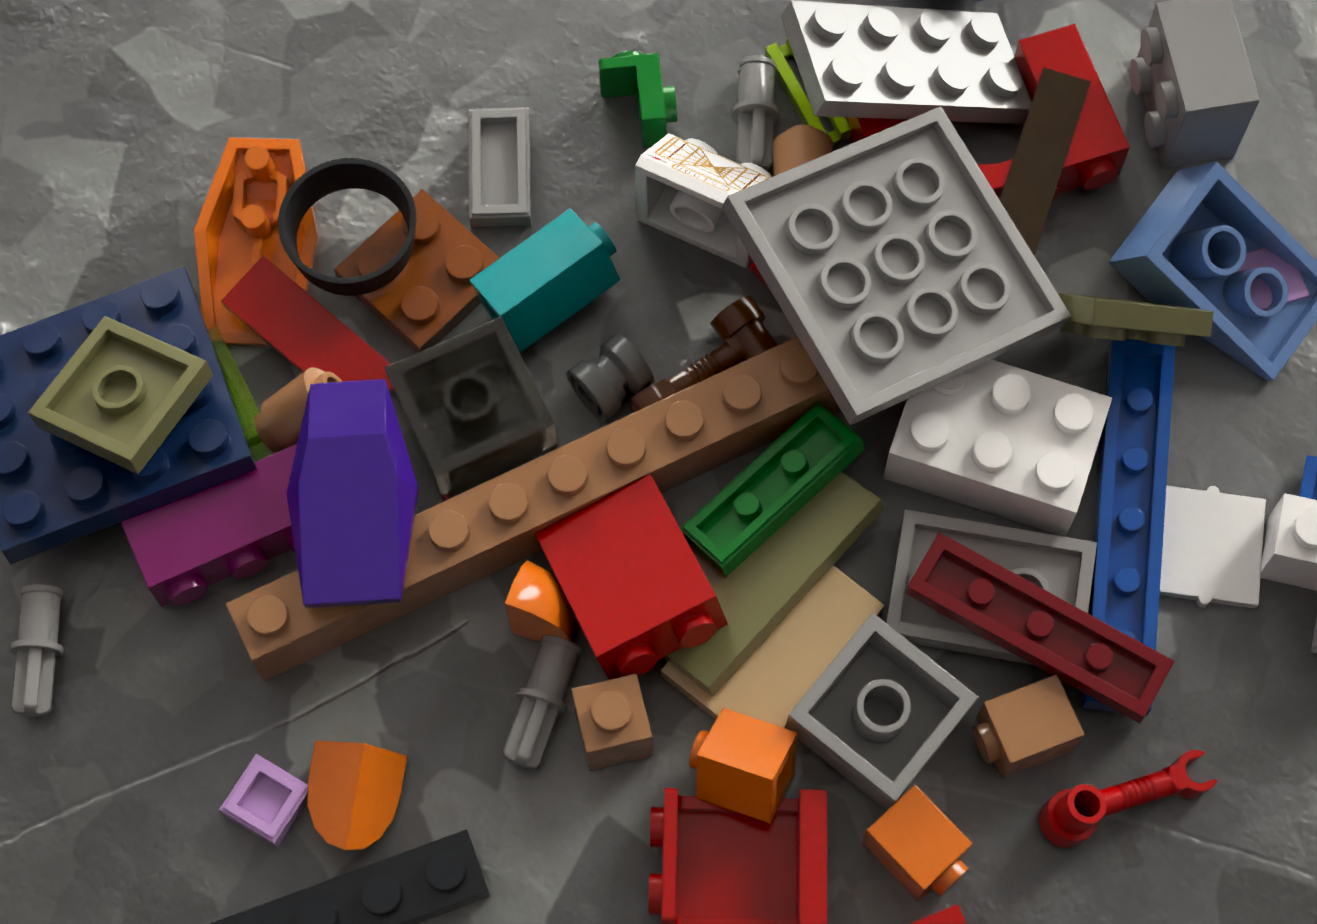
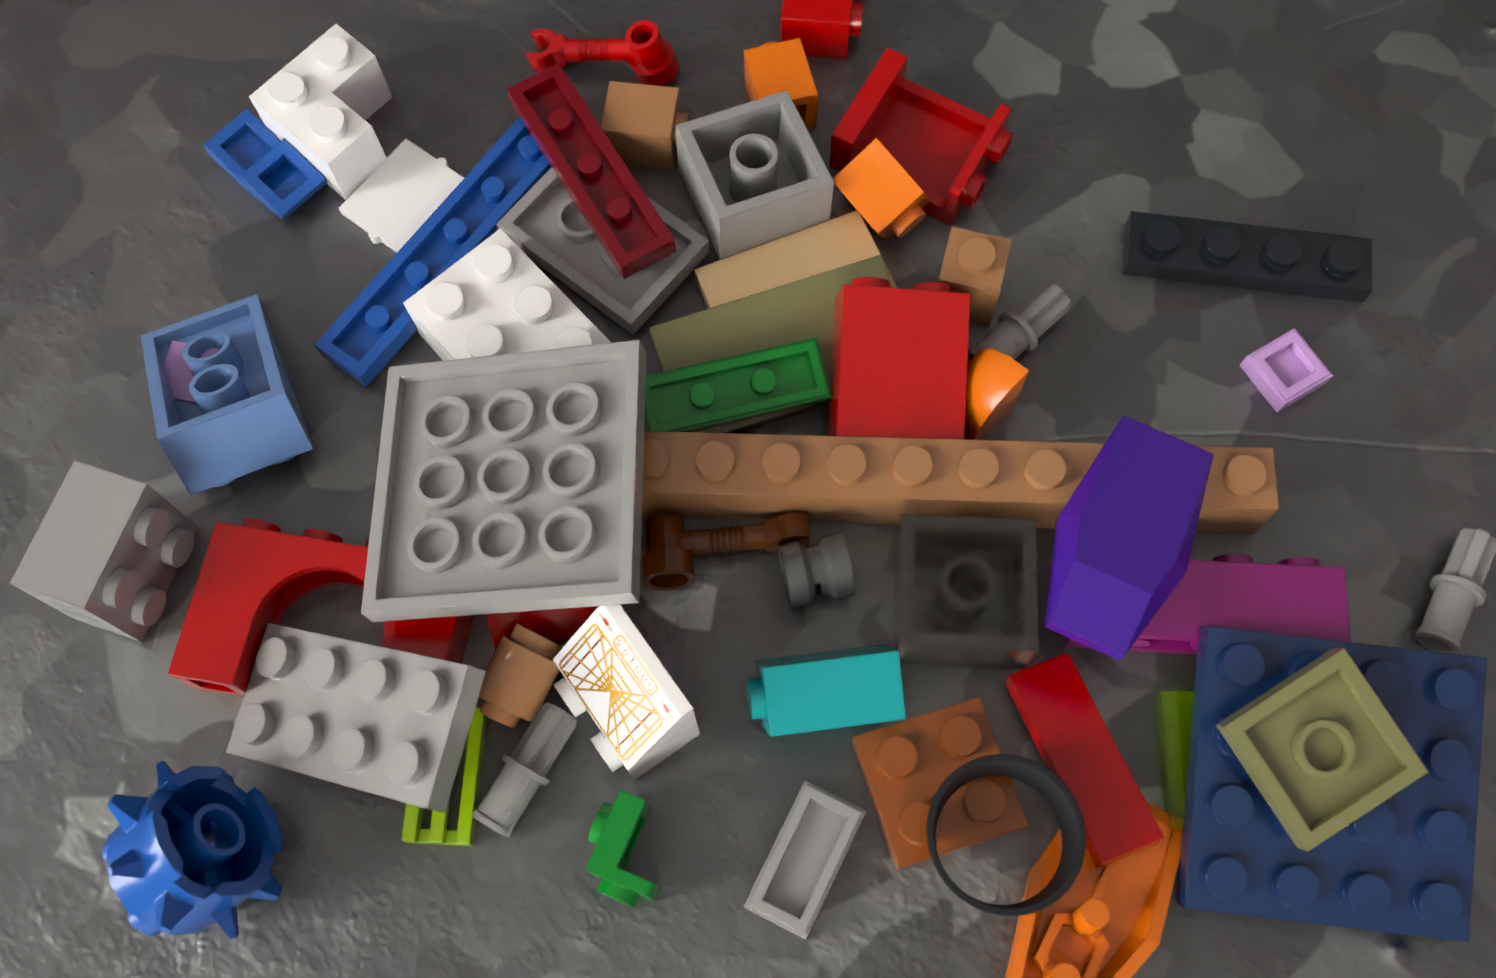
camera: 150 degrees left, 0 degrees up
medium nougat brick [254,367,343,453] -> none
orange brick [307,741,407,850] -> none
dark brown sticker [1000,67,1091,256] -> none
olive plate [1058,293,1214,347] -> none

